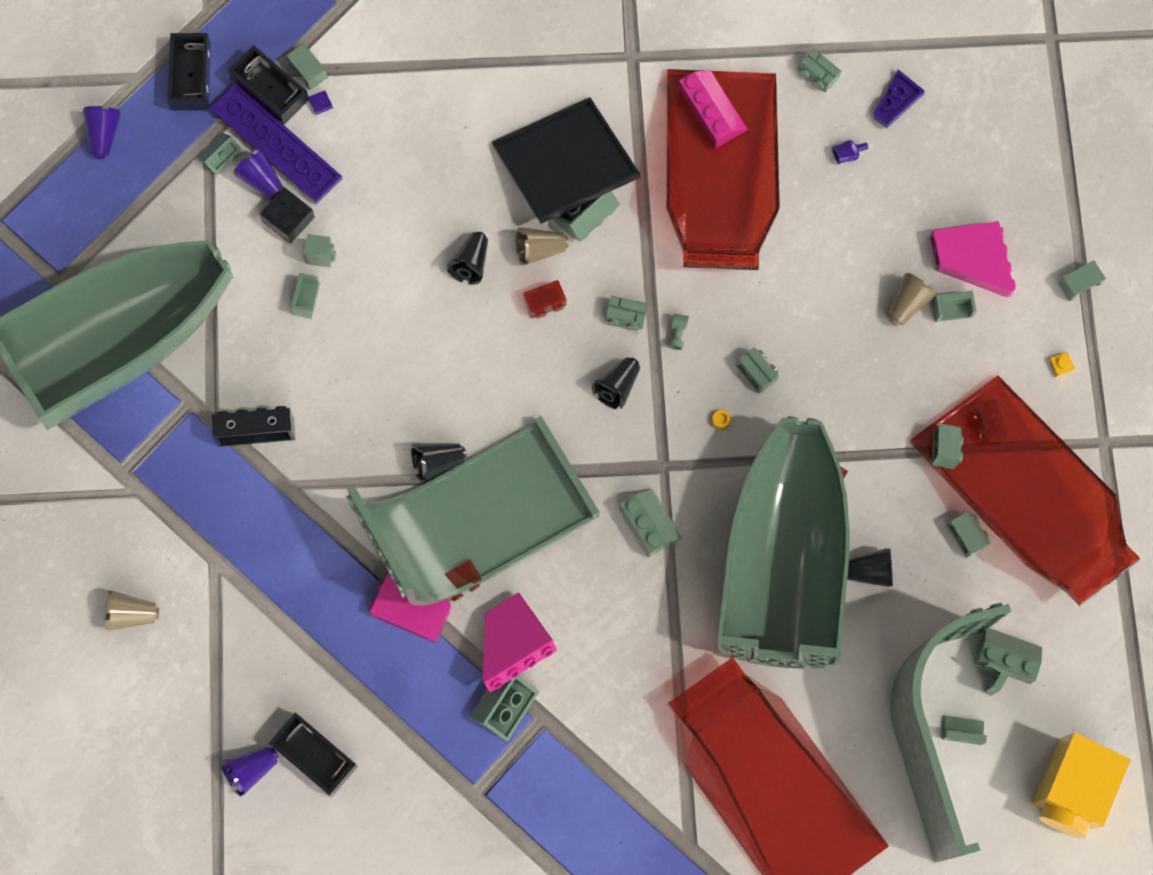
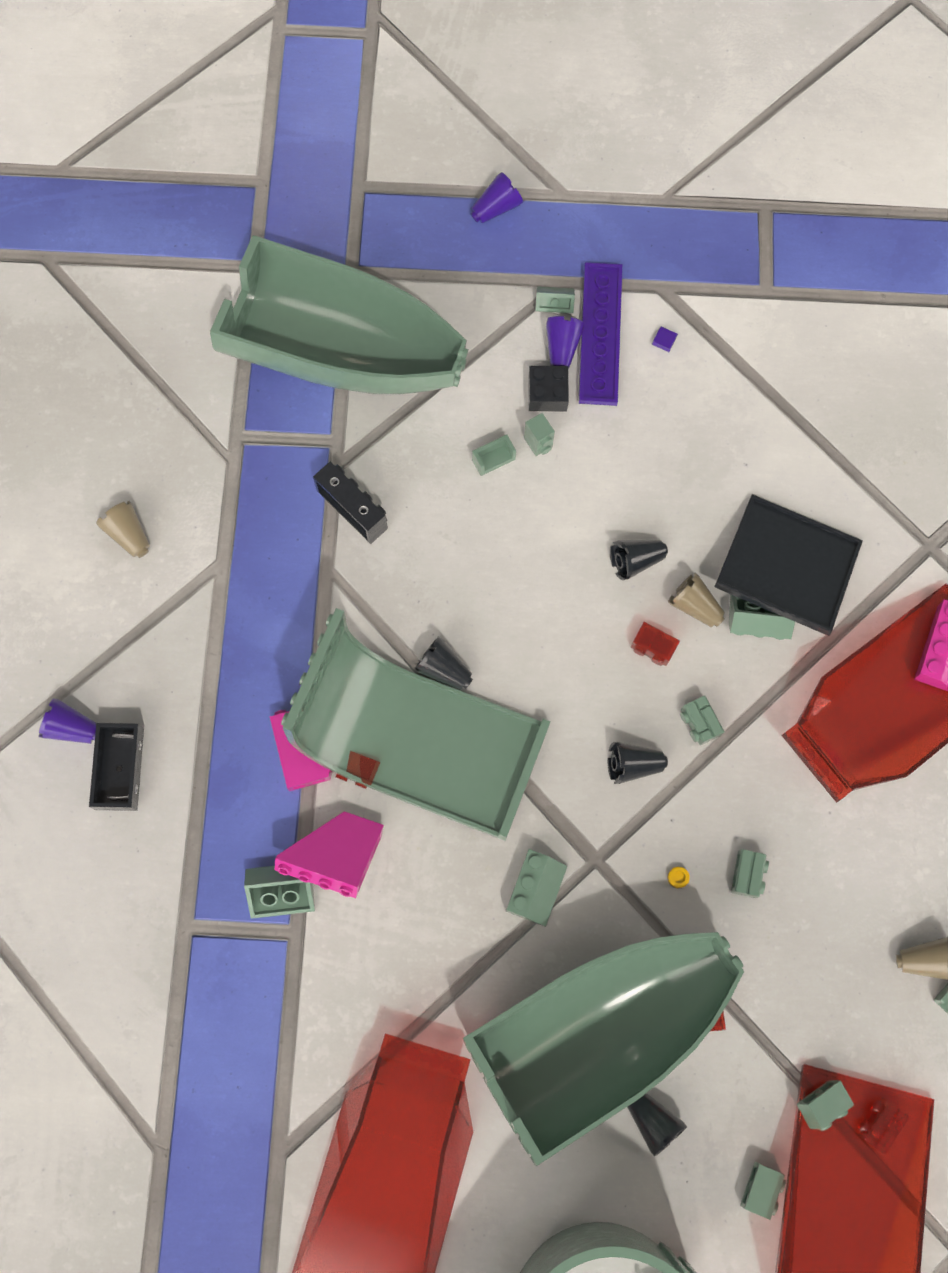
camera: 55 degrees right, 0 degrees up
black piece [168,33,211,110] -> none
black piece [228,45,309,125] -> none
sand green panel [286,44,328,90] -> none
sand green leg [668,313,689,350] -> none

